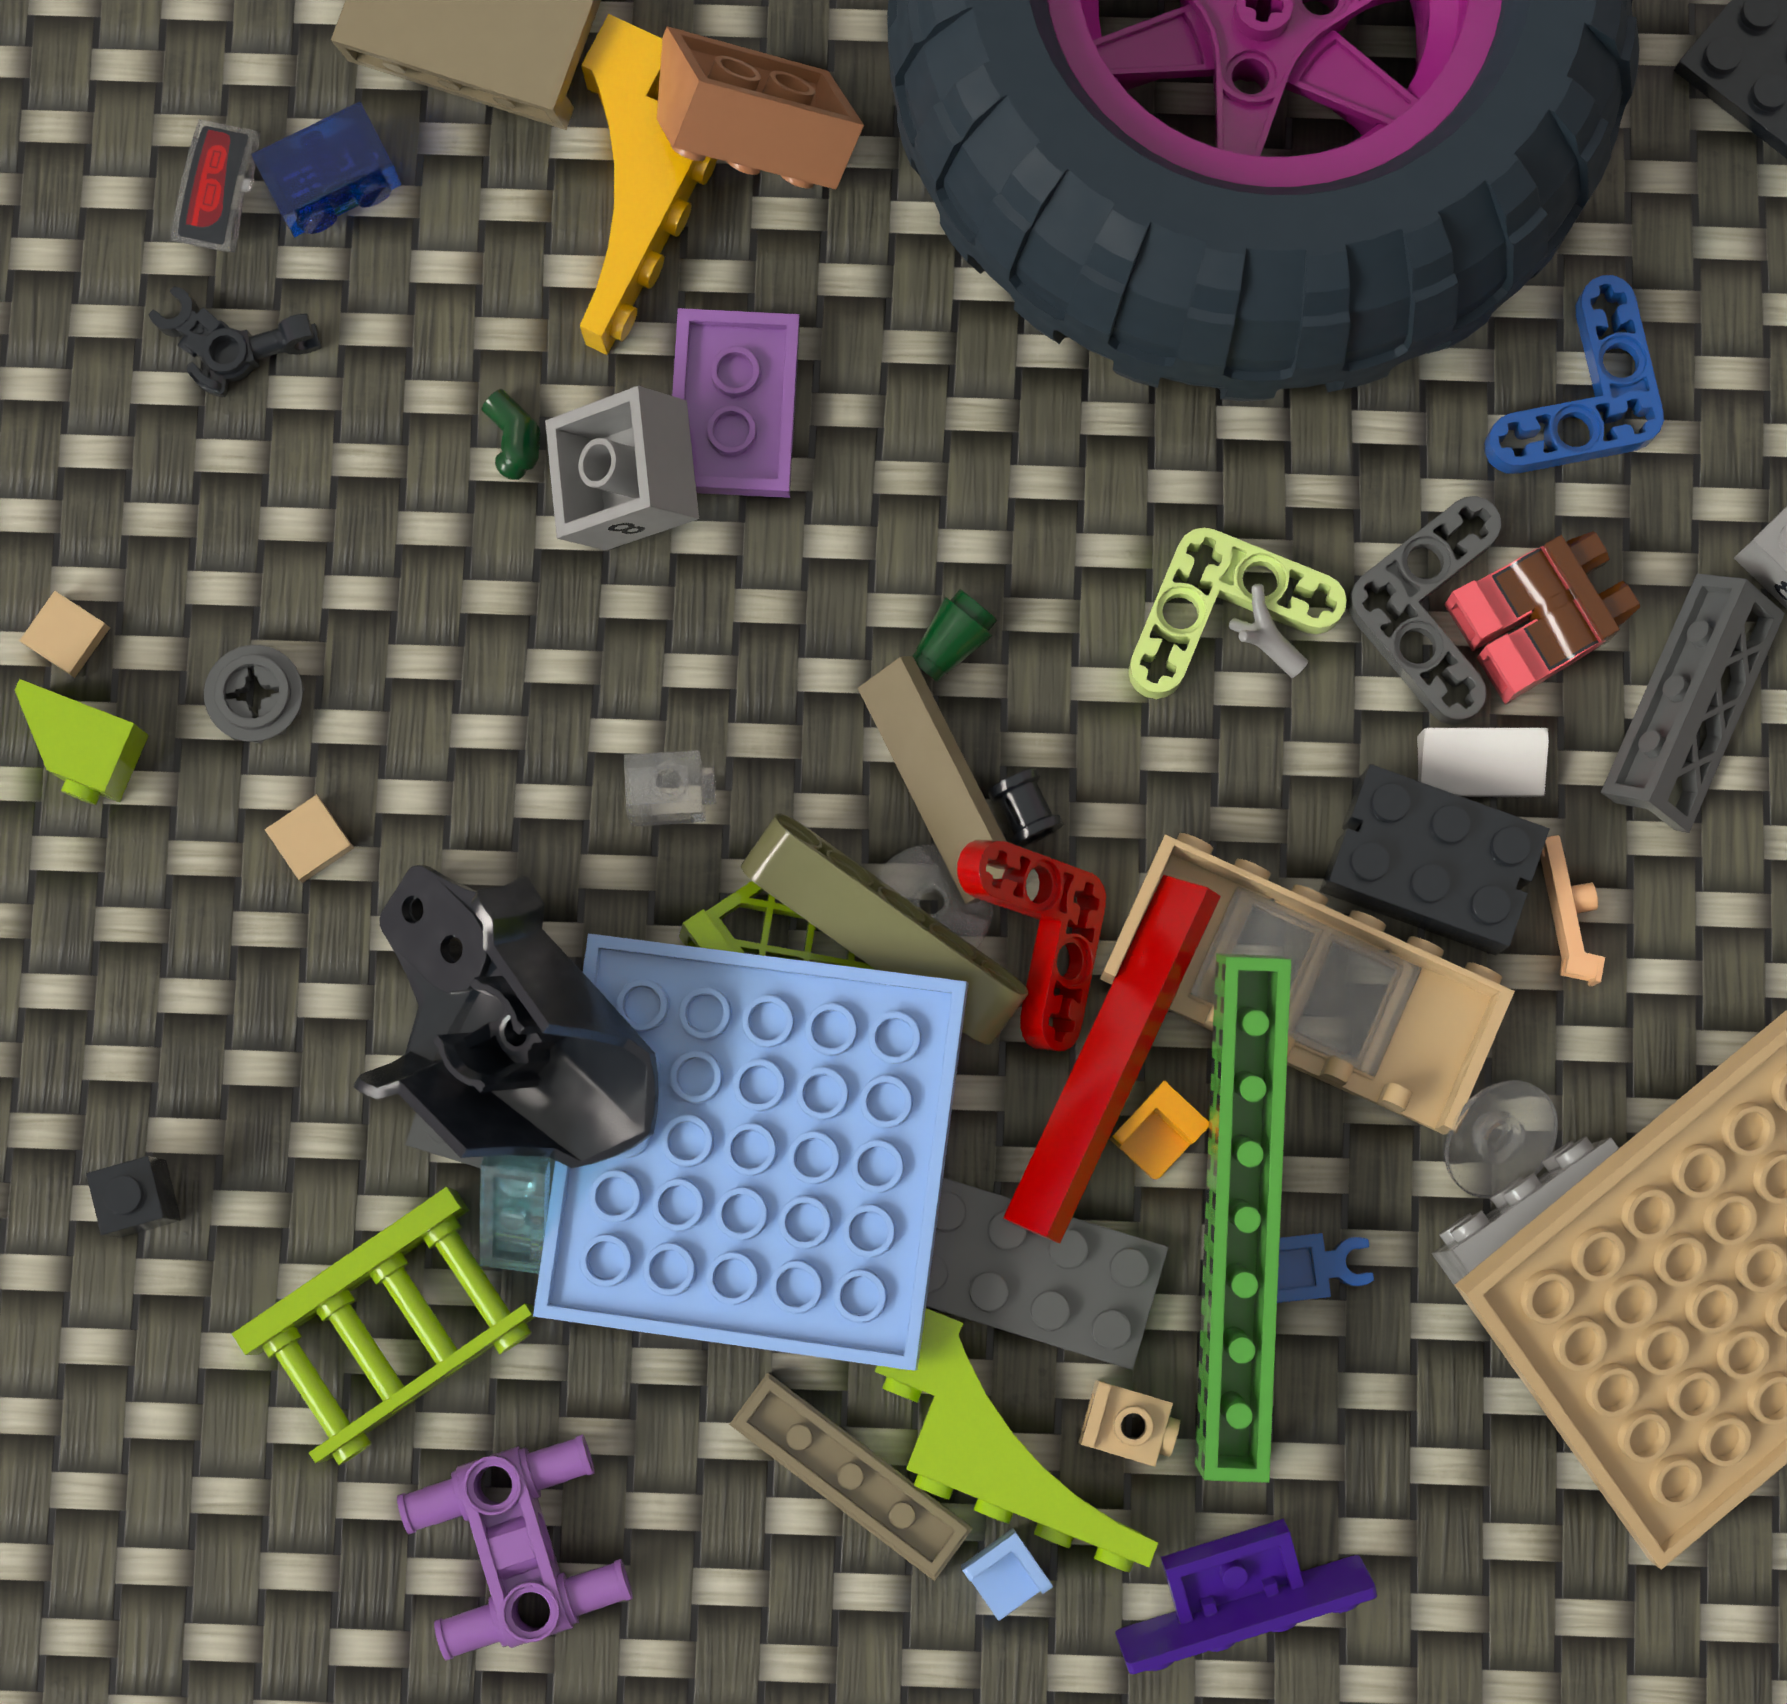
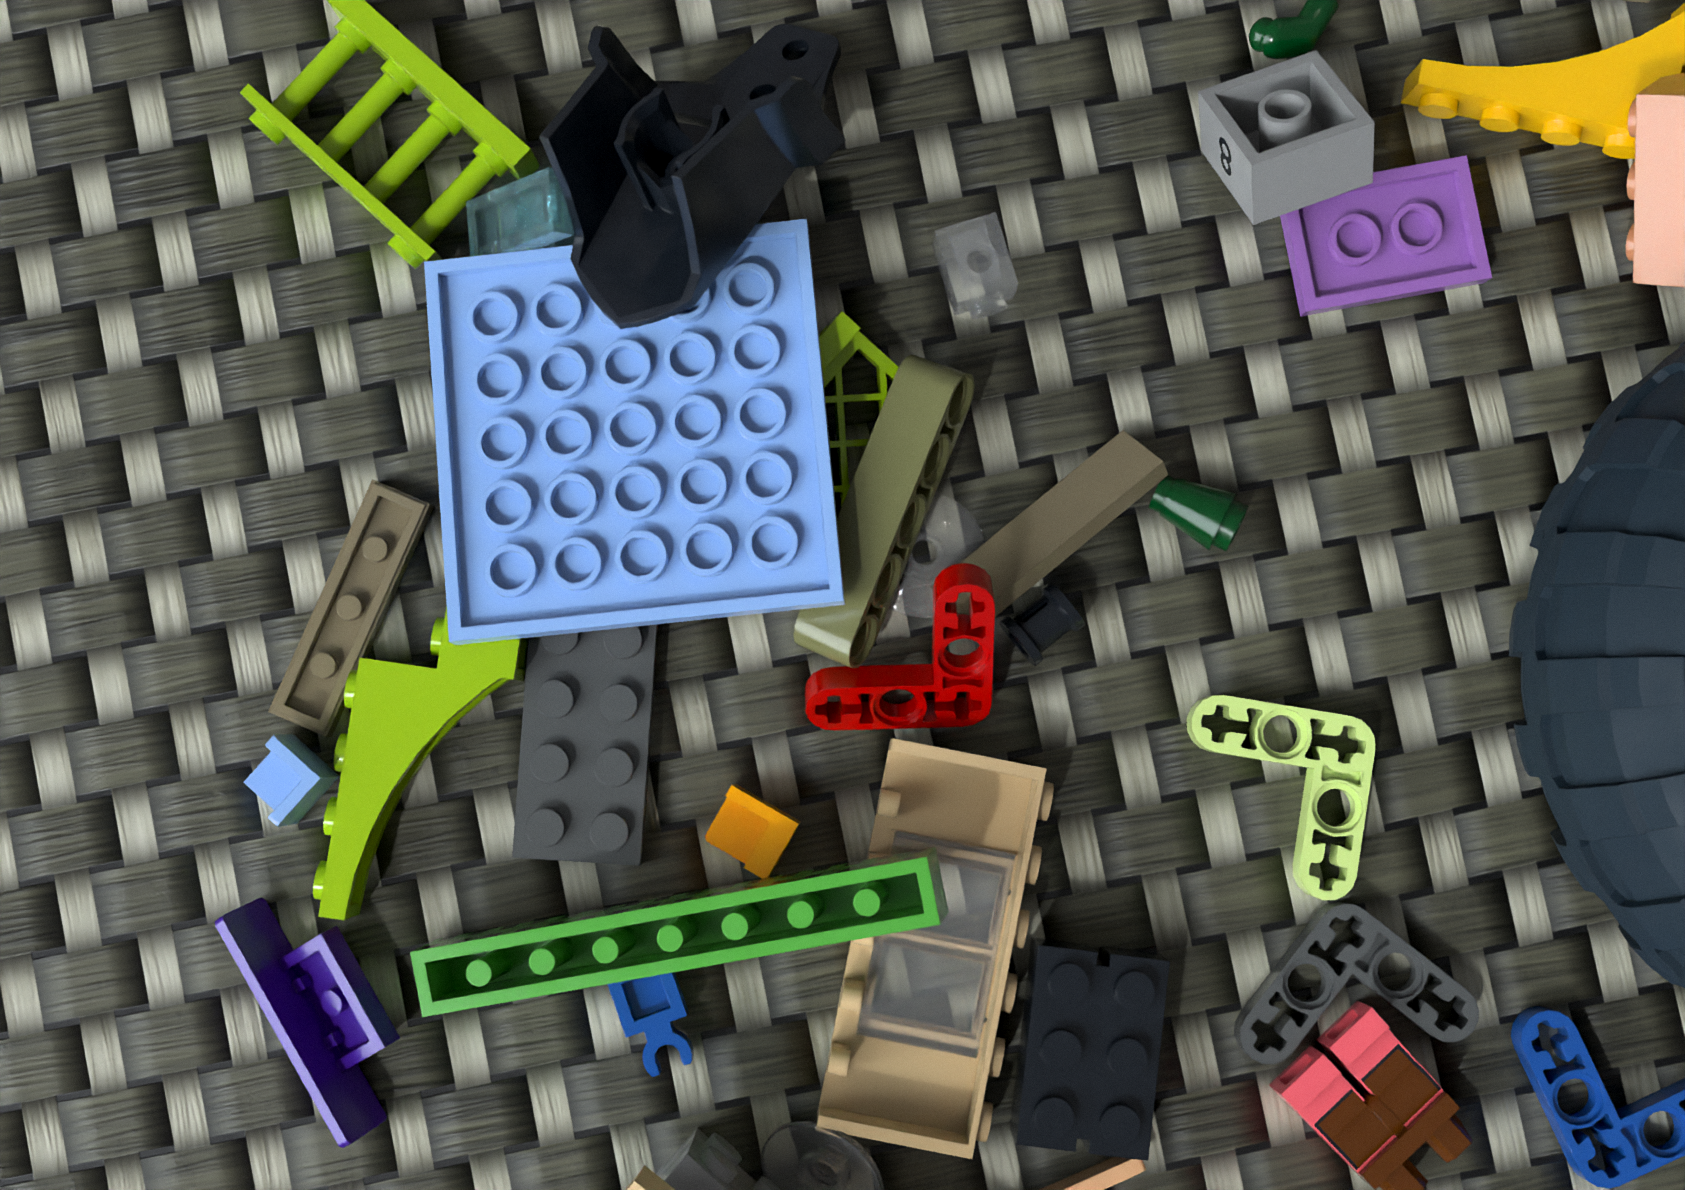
camera: 75 degrees right, 5 degrees up
medium lavender piece [397,1434,633,1661] -> none
red tile [1003,875,1221,1244] -> none
tan brick [1078,1380,1180,1467] -> none
light grey bar [1229,584,1308,678] -> none
white slope [1417,728,1549,797] -> none

